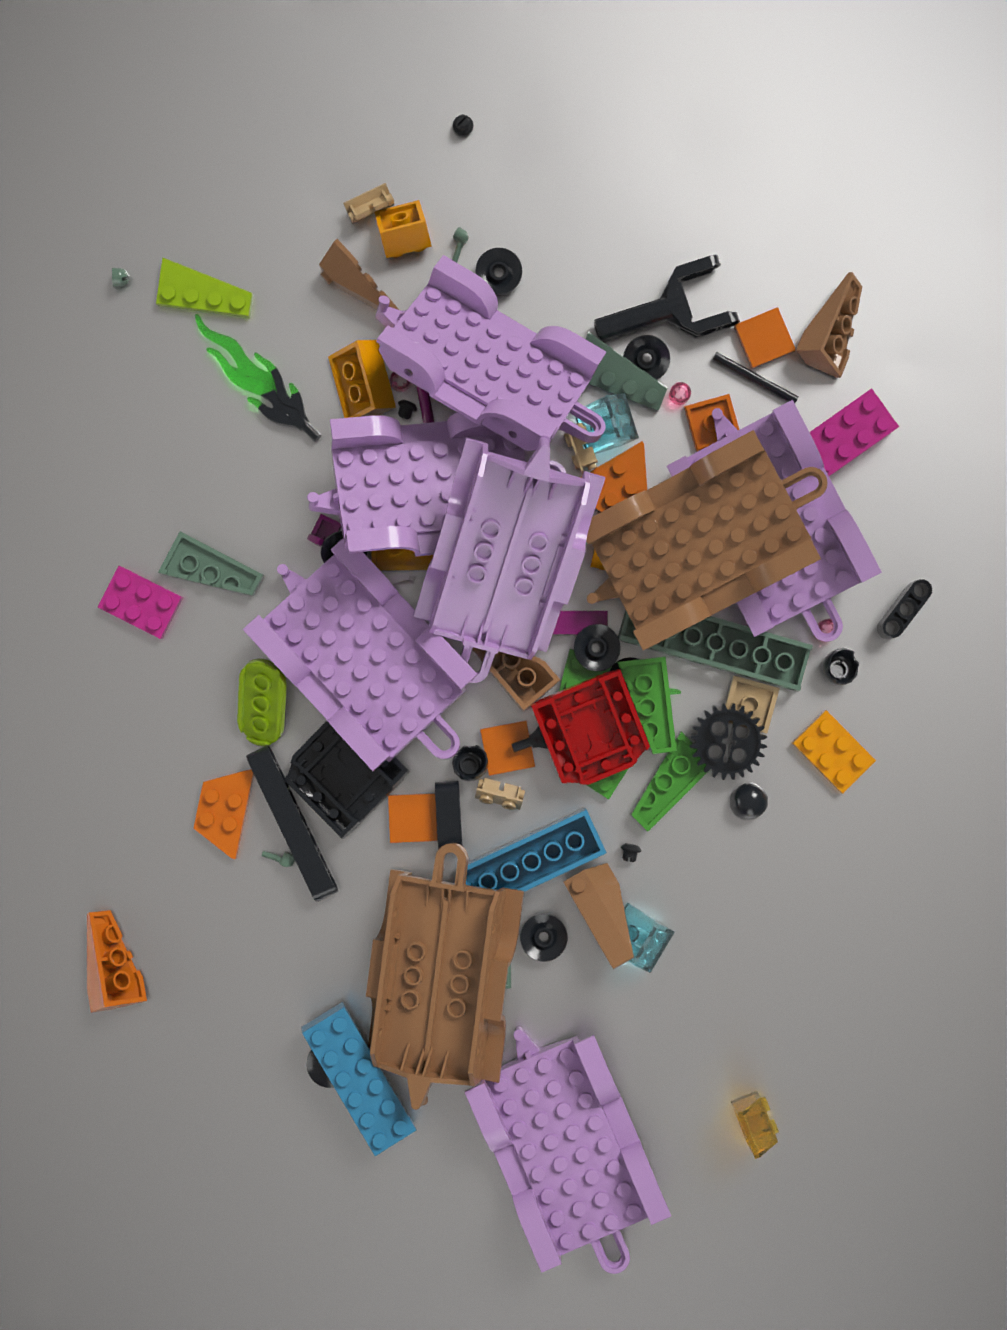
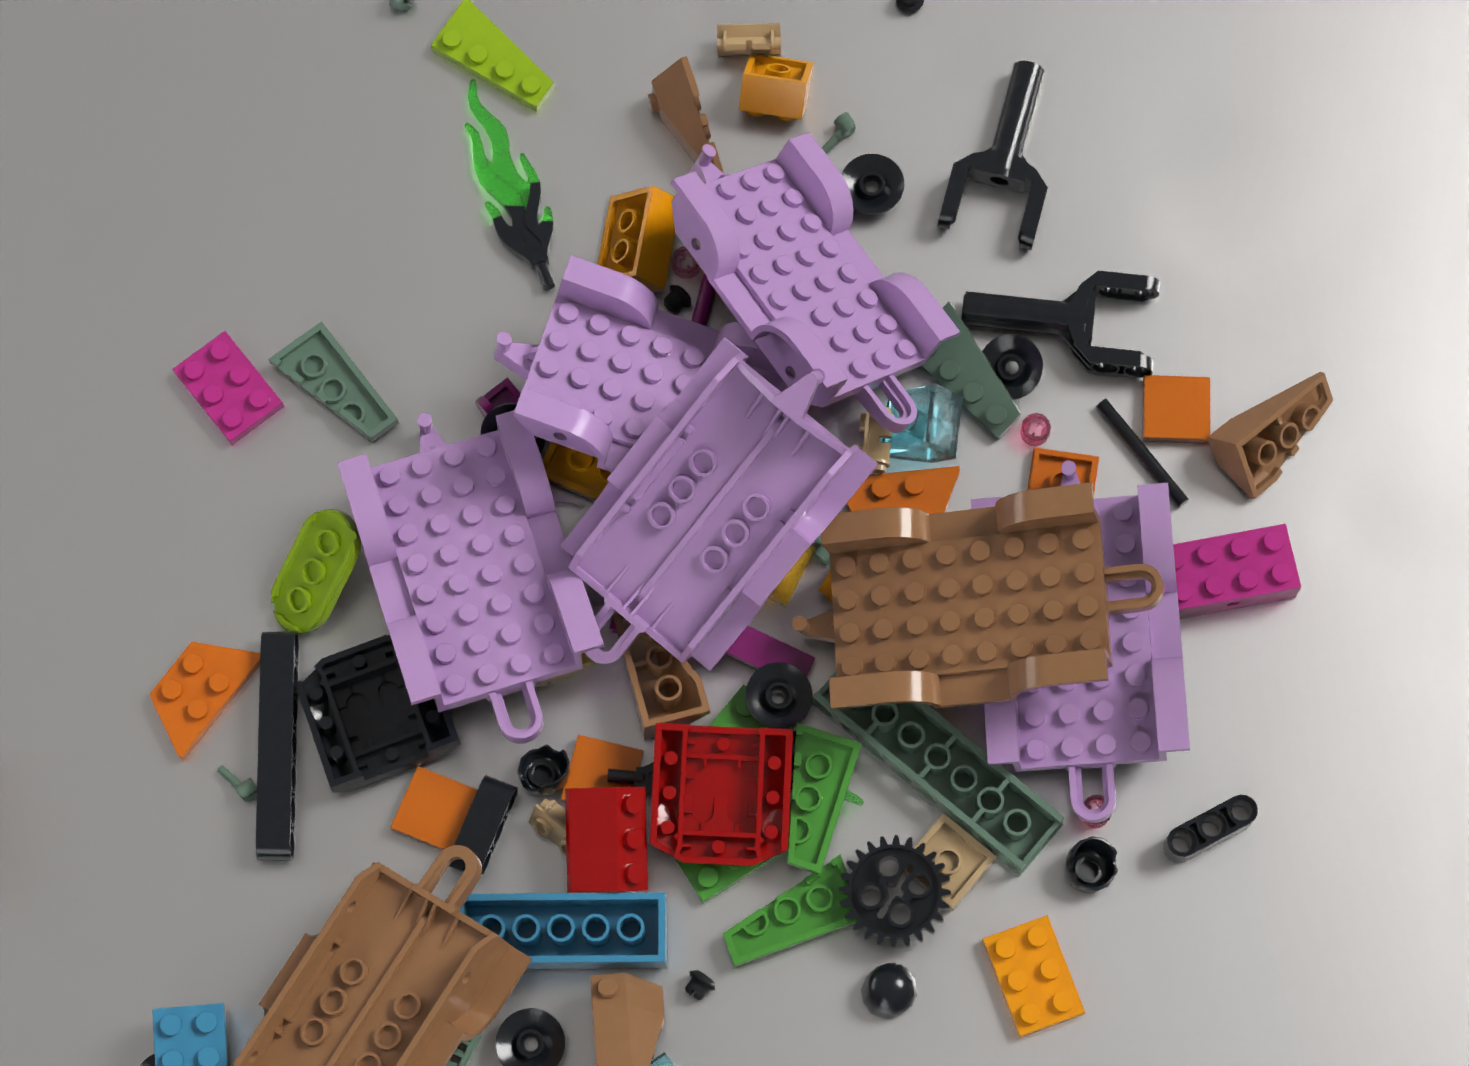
camera: 30 degrees right, 15 degrees down
none -> red slope [565,787,648,893]
none -> black piece [937,60,1048,251]

